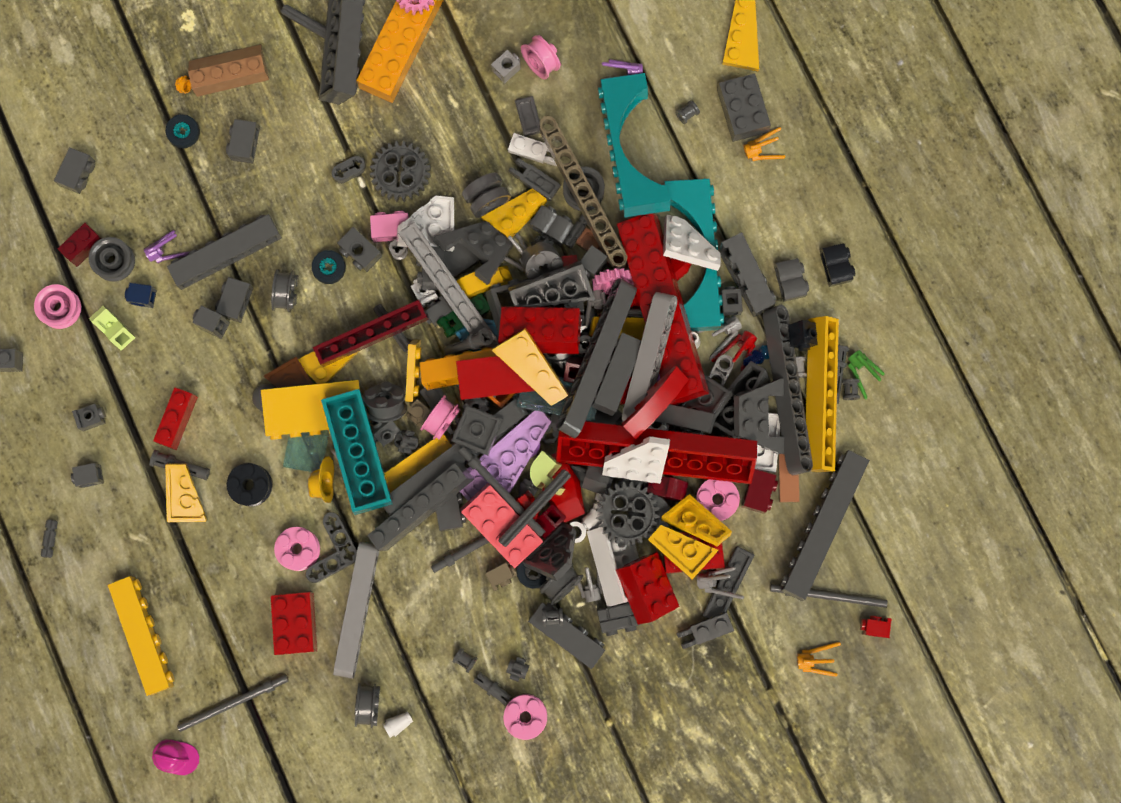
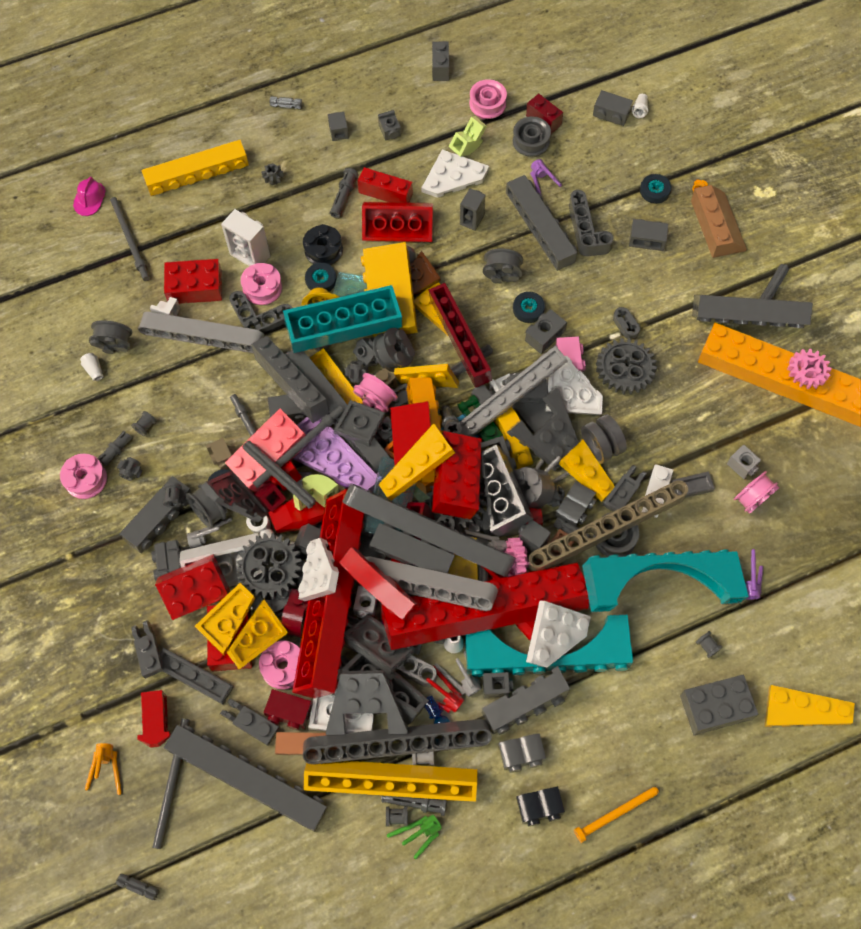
camera: 90 degrees right, 15 degrees down
dark blue brick [125,283,157,308] -> none
yellow wing [165,463,207,522] -> none
dark grey brick [215,277,253,323] -> none
dark grey tile [655,404,716,434] -> none
light grey plant [697,567,744,599] -> none
light orange plant [743,127,786,161] -> none
black brick [788,320,818,351] -> none
red brick [860,616,892,638] -> none
none -> dark grey axle [116,873,159,900]
none -> red piece [137,690,171,748]
none -> white panel [150,297,180,316]
none -> dark grey hinge [220,699,279,746]
none -> white brick [221,209,270,266]
none -> dark grey gear [261,163,284,186]
none -> black bush [305,263,337,292]
none -> red slope [362,202,433,242]
none -> white plate [421,149,489,198]
none -> dark grey beam [569,190,614,256]
none -> light orange bar [574,787,659,843]
none -> white cone [631,94,648,118]

